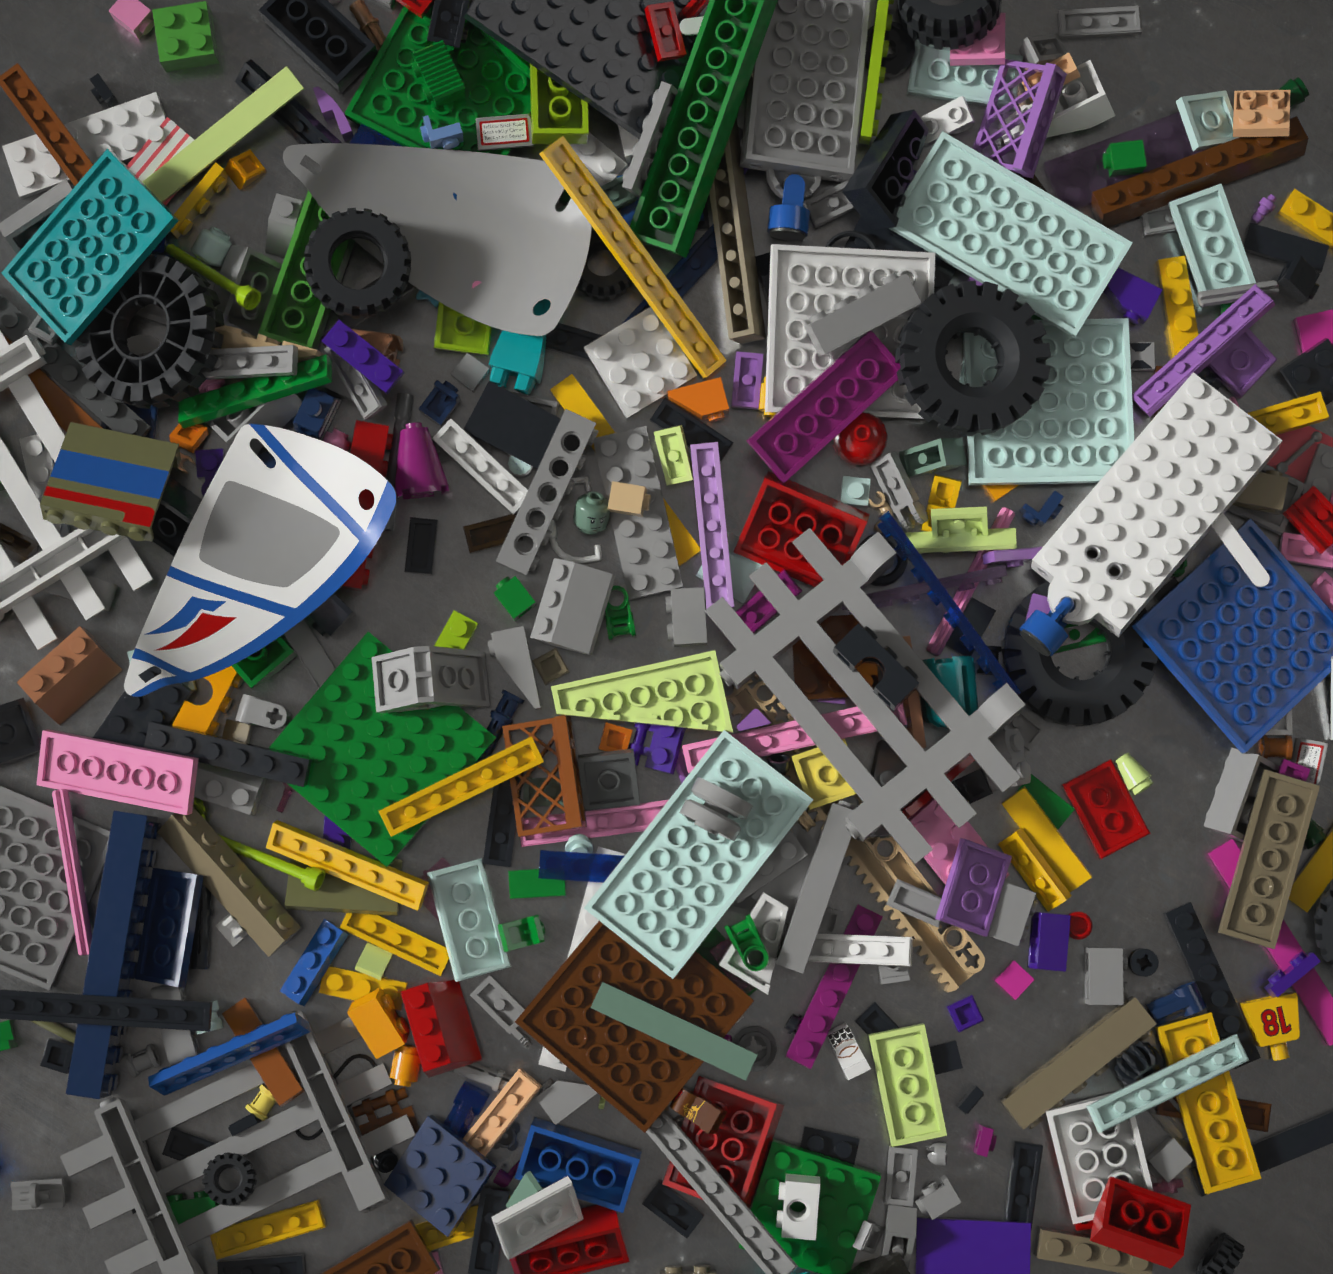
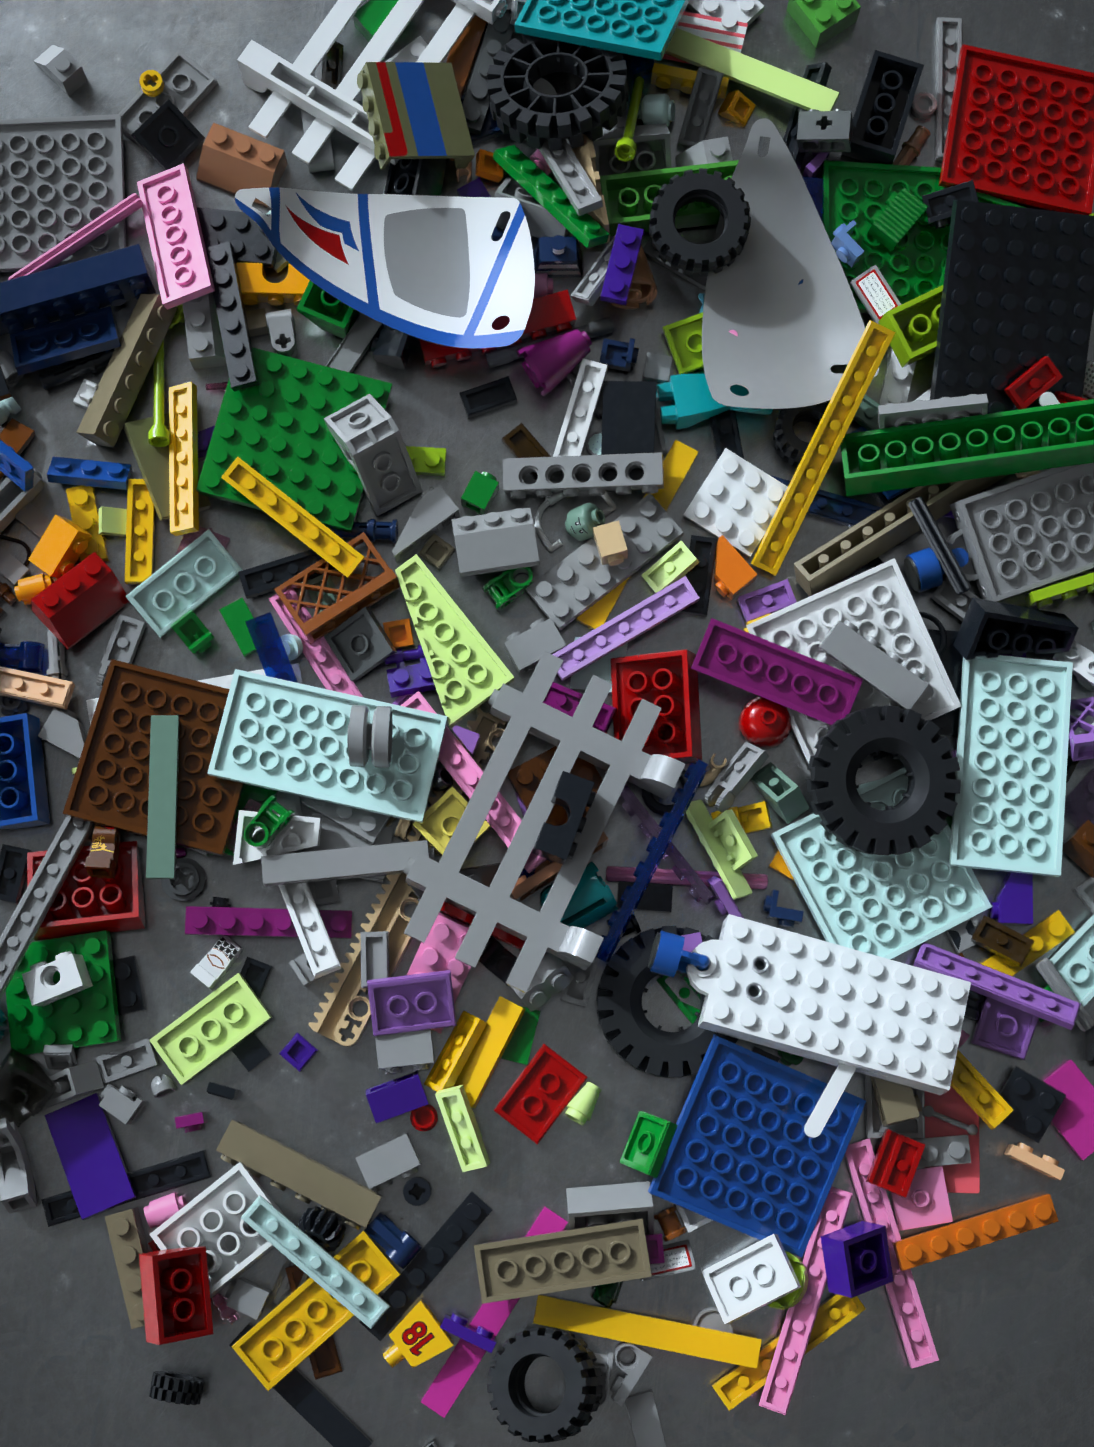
camera: 60 degrees right, 5 degrees down
light aqua plate [840,476,871,507] -> none
dark pink tile [994,960,1035,1000] -> none
none -> bright pink brick [144,1192,187,1229]
none -> yellowish green plate [435,1085,490,1172]
none -> green tile [620,1111,677,1178]
none -> dark grey tile [677,66,724,148]
none -> dark grey brick [797,109,853,153]
none -> black axle [908,497,971,595]
none -> dark brown plate [971,915,1034,967]

